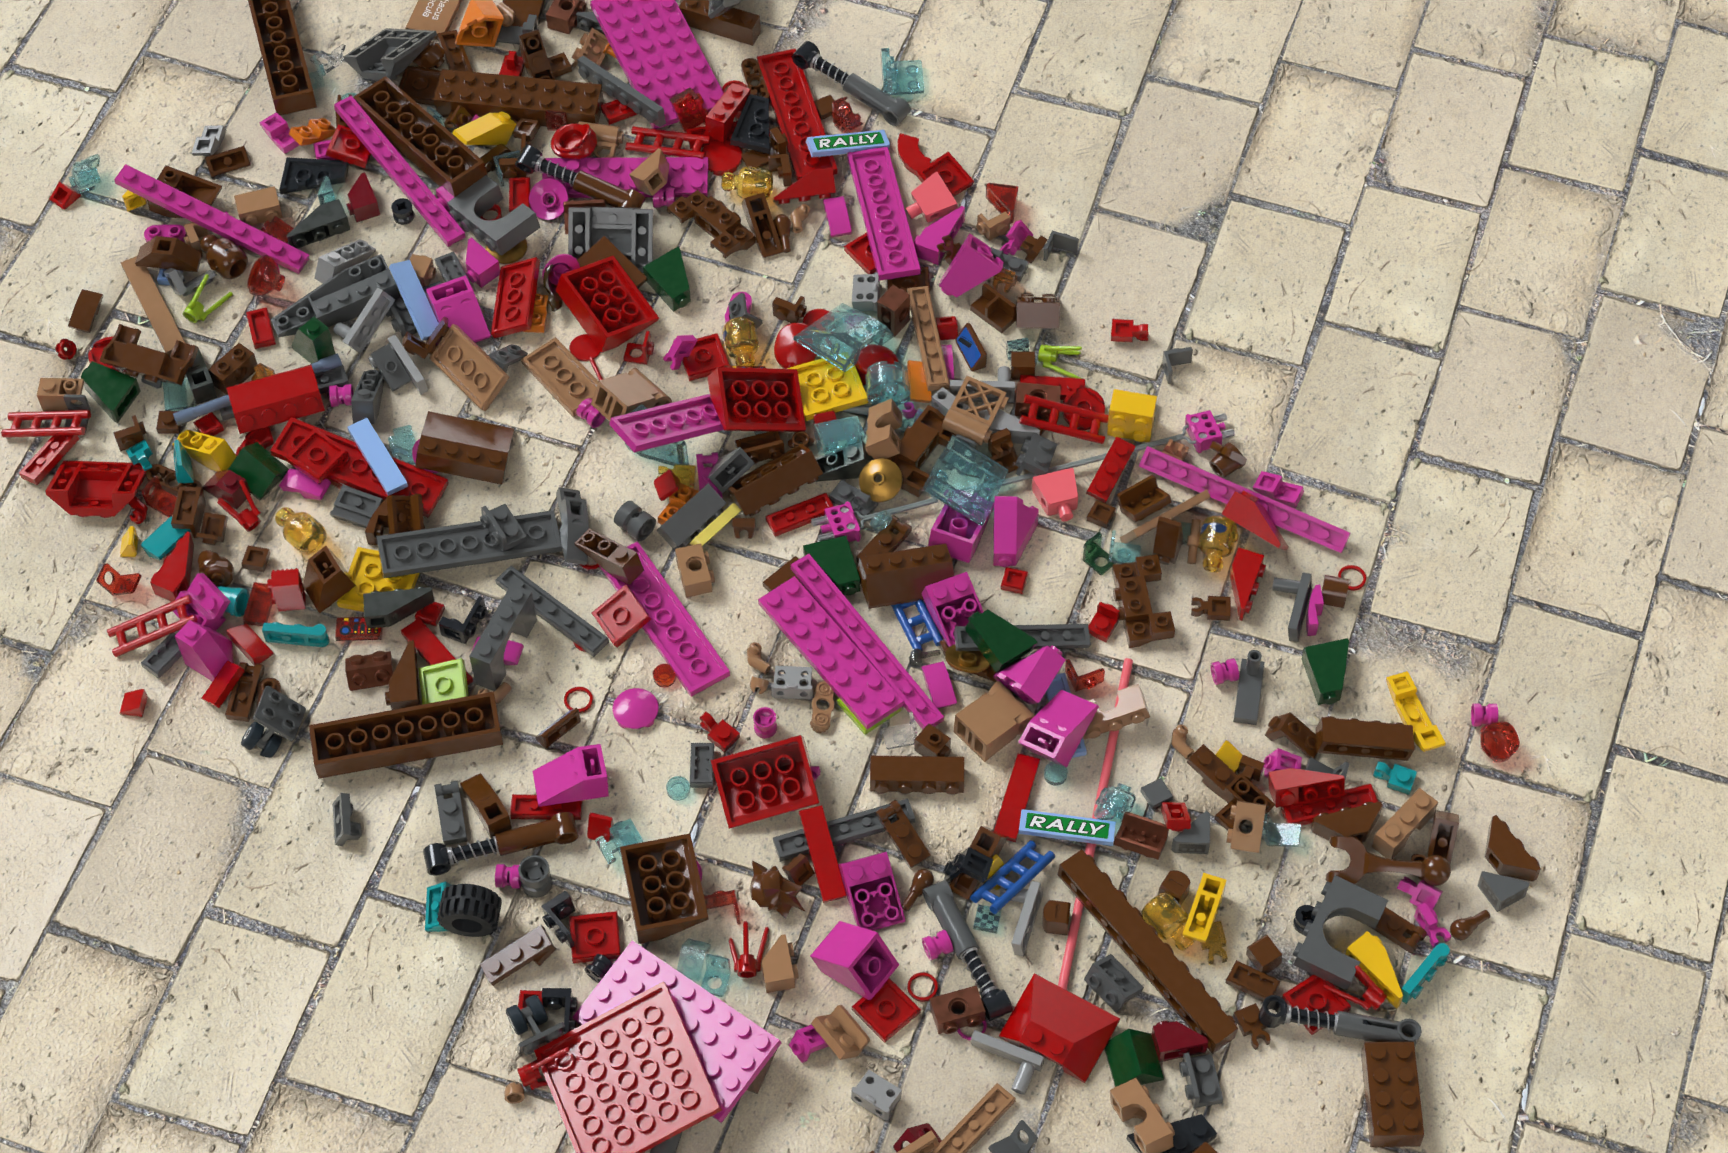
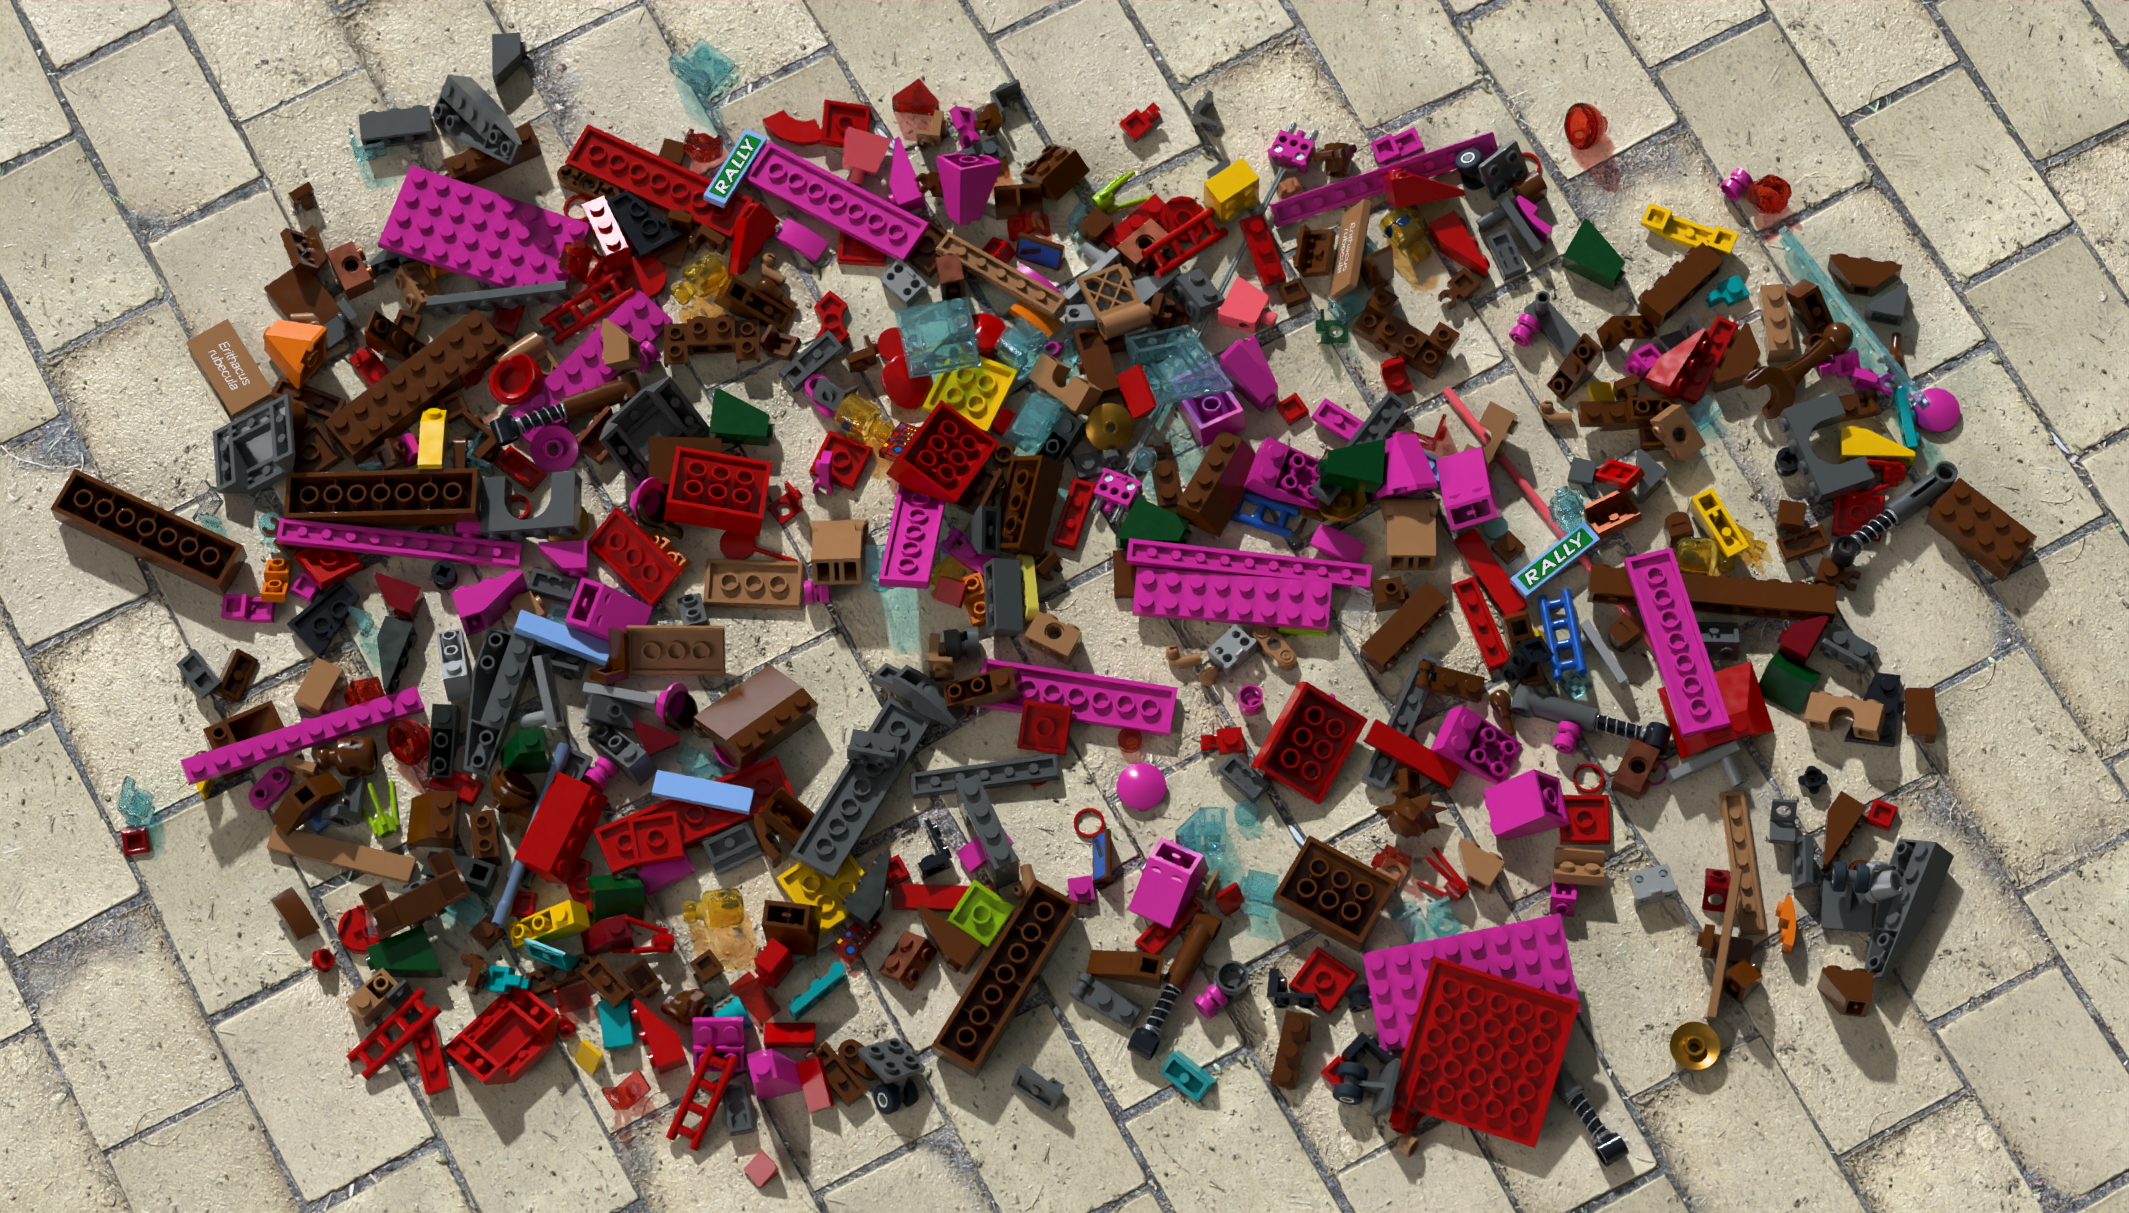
camera: 45 degrees left, 10 degrees up
black tyre [437,884,502,937] -> none
piece [792,41,911,126] -> none
medium nougat bar [1187,519,1201,564] -> none
none -> reddish brown slope [406,791,461,849]
none -> pearl dark grey slope [427,704,461,779]
none -> dark pink slope [451,569,527,636]
none -> reddish brown piece [491,769,538,814]
none -> dark red slope [633,720,681,757]
none -> piece [655,682,710,739]
none -> reddish brown bracket [760,325,802,361]
none -> dark grey plate [779,330,845,392]
none -> red tile [814,290,850,346]
none -> medium nougat bracket [928,633,954,682]
none -> clear red bracket [1007,208,1051,242]
none -> dark pink plate [1067,875,1095,904]
none -> red slope [1117,364,1157,419]
none -> clear light blue slope [1175,807,1226,855]
none -> medium nougat bracket [1194,869,1222,902]
none -> dark pink plate [1312,398,1364,442]
none -> medium nougat bracket [1376,857,1410,893]
none -> red tile [1452,576,1509,672]
none -> dark grey plate [1455,139,1529,201]
none -> dark grey plate [1486,229,1527,280]
none -> reddish brown plate [1491,530,1526,565]
none -> reddish brown slope [1547,333,1603,401]
none -> clear red piece [1564,102,1608,150]
none -> dark pink plate [1624,547,1730,738]
none -> clear light blue plate [1778,225,1930,411]
none -> black plate [1798,766,1828,794]
none -> dark pink dish [1912,388,1960,432]

